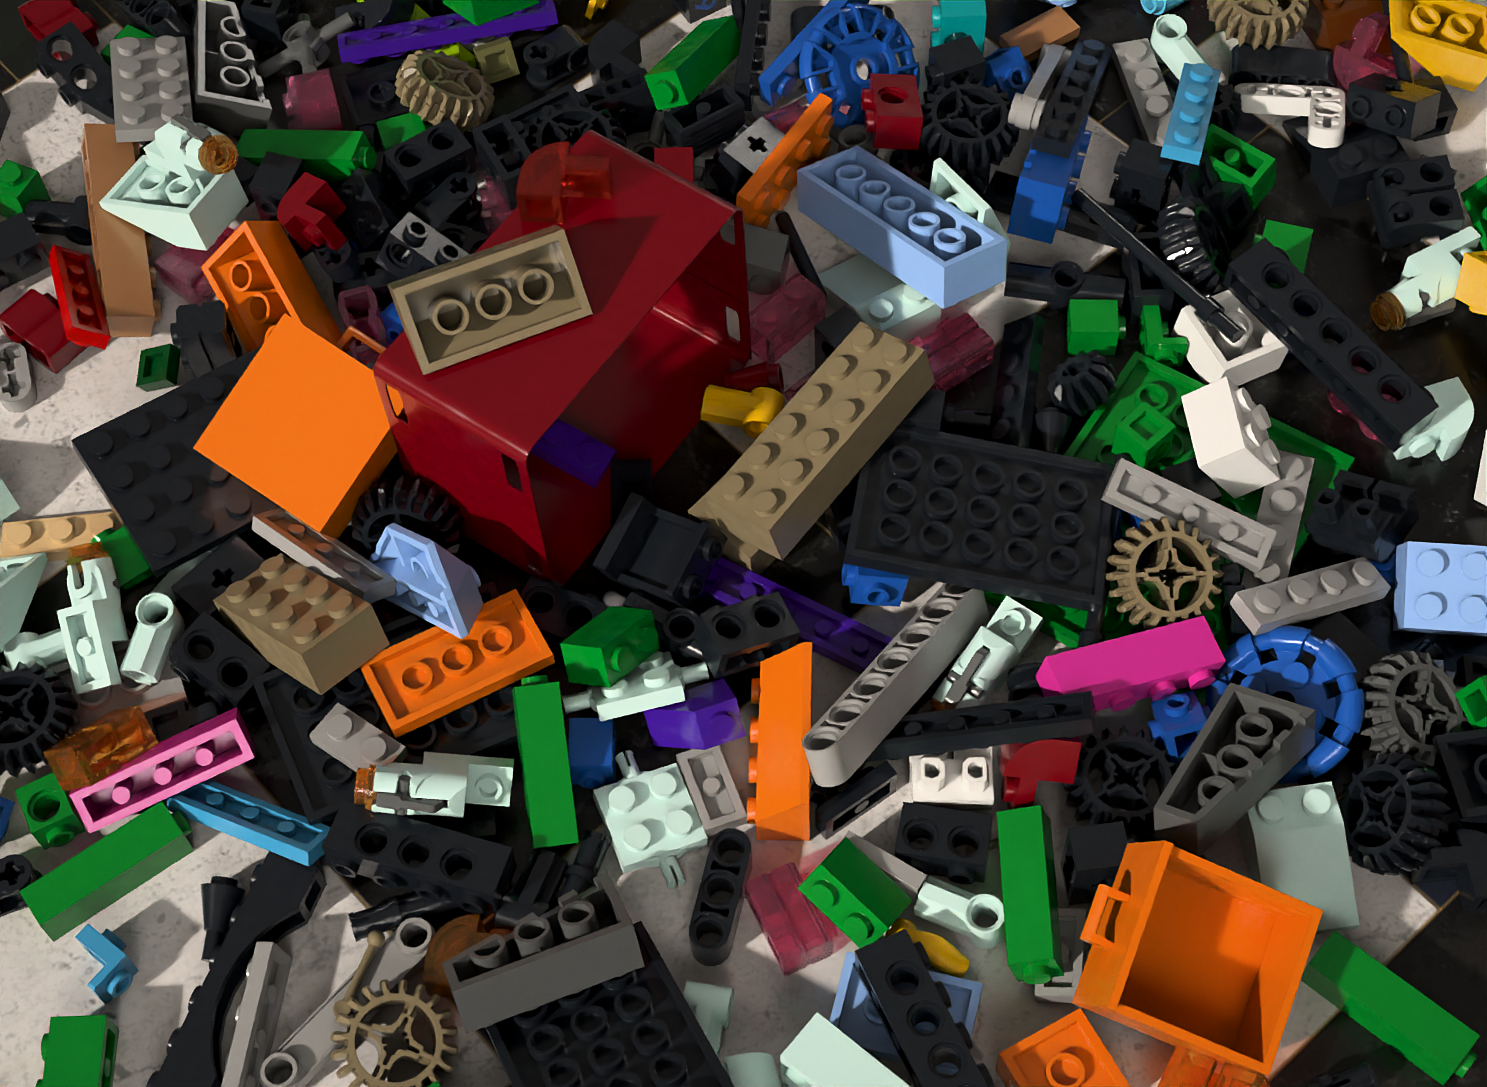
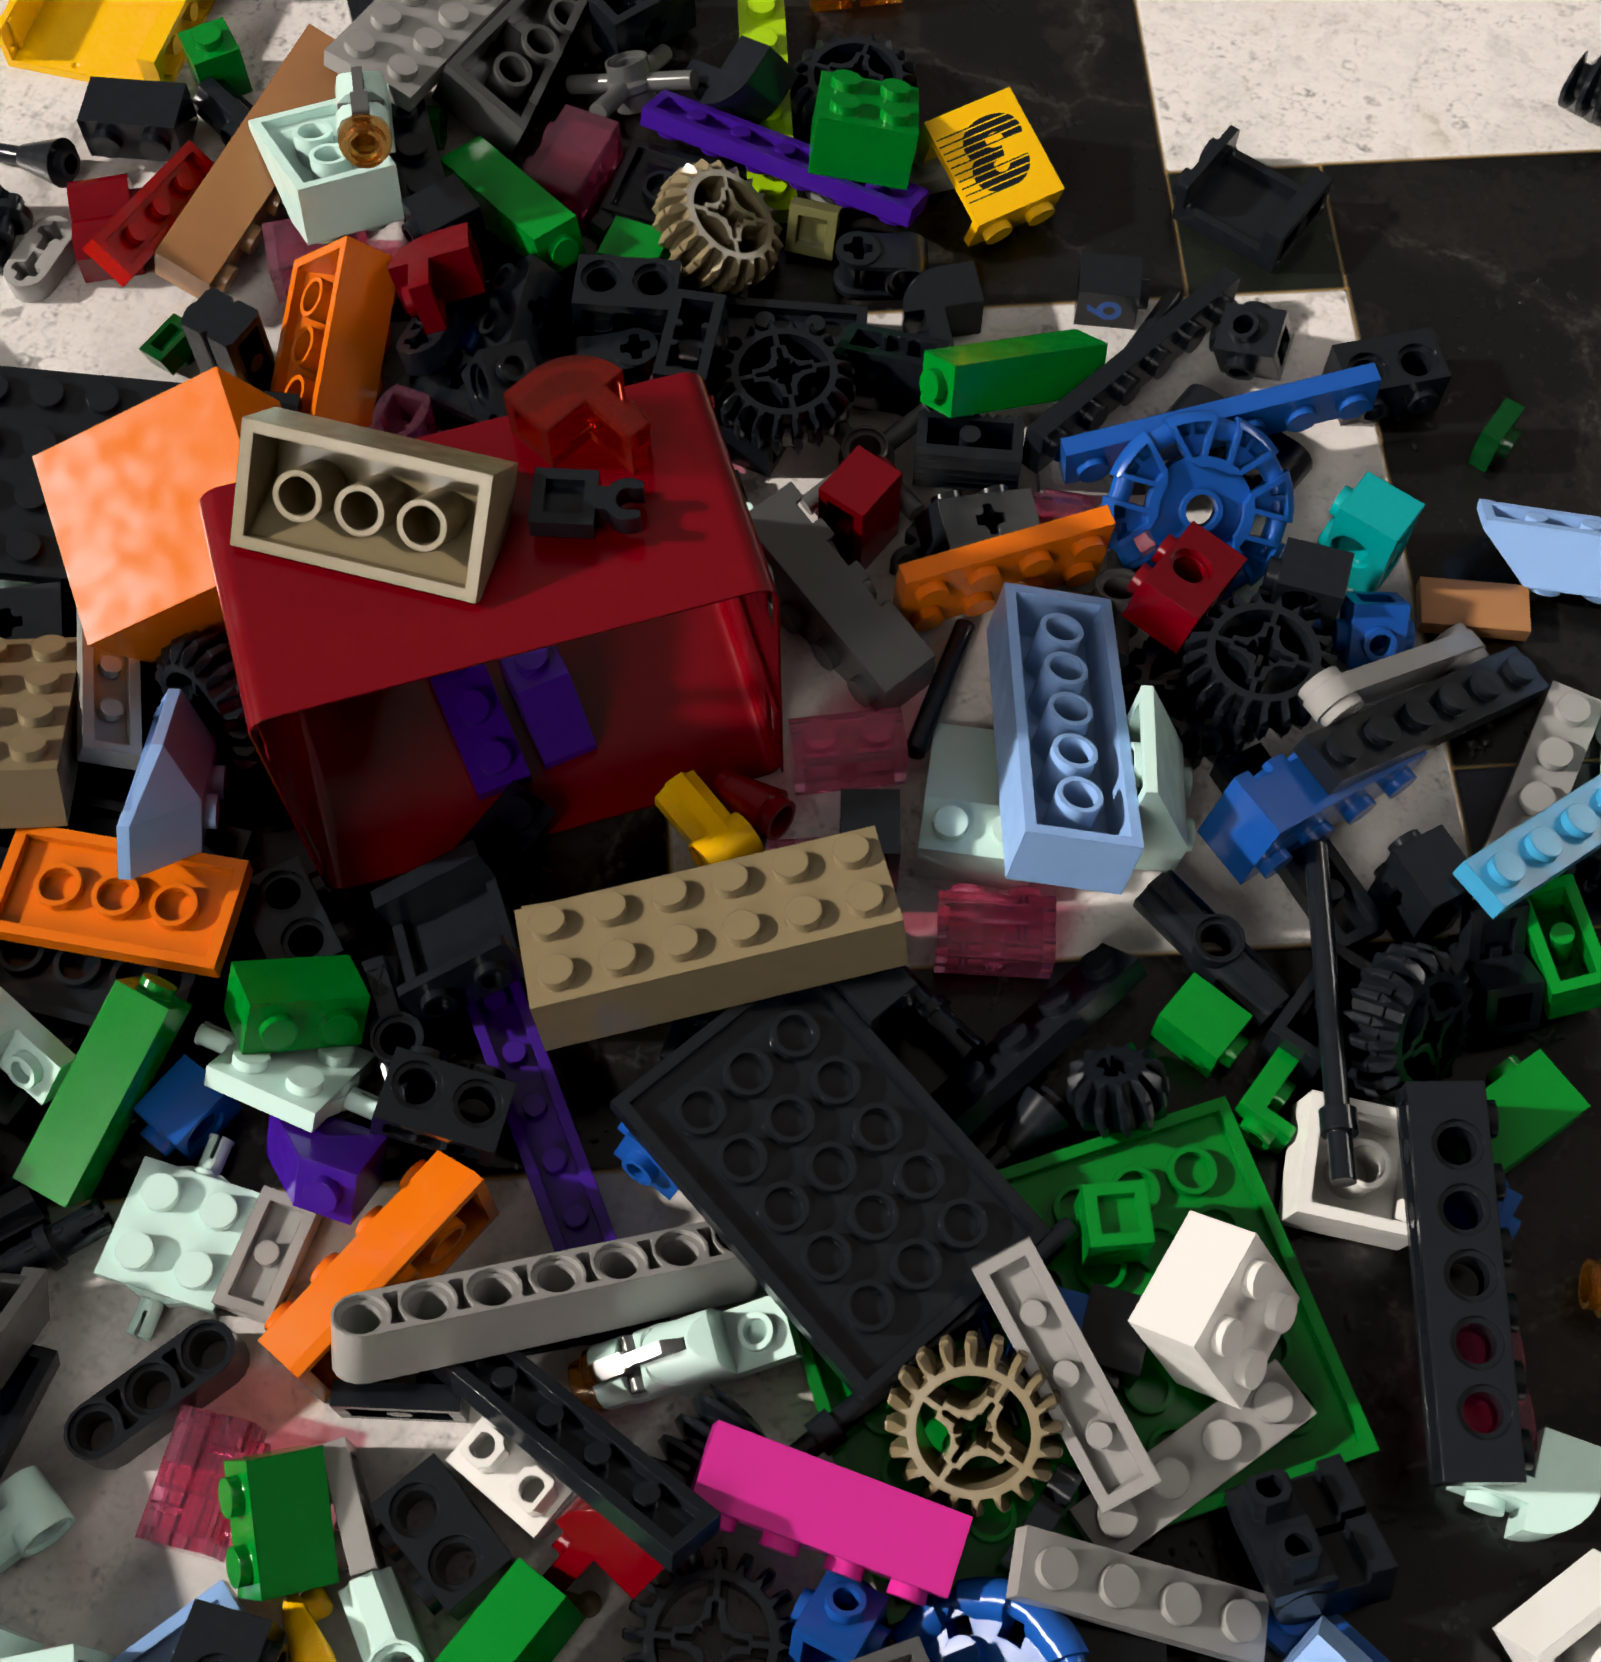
camera: 35 degrees right, 5 degrees up
none -> dark purple slope [498,645,597,770]
none -> black plate [528,467,646,539]

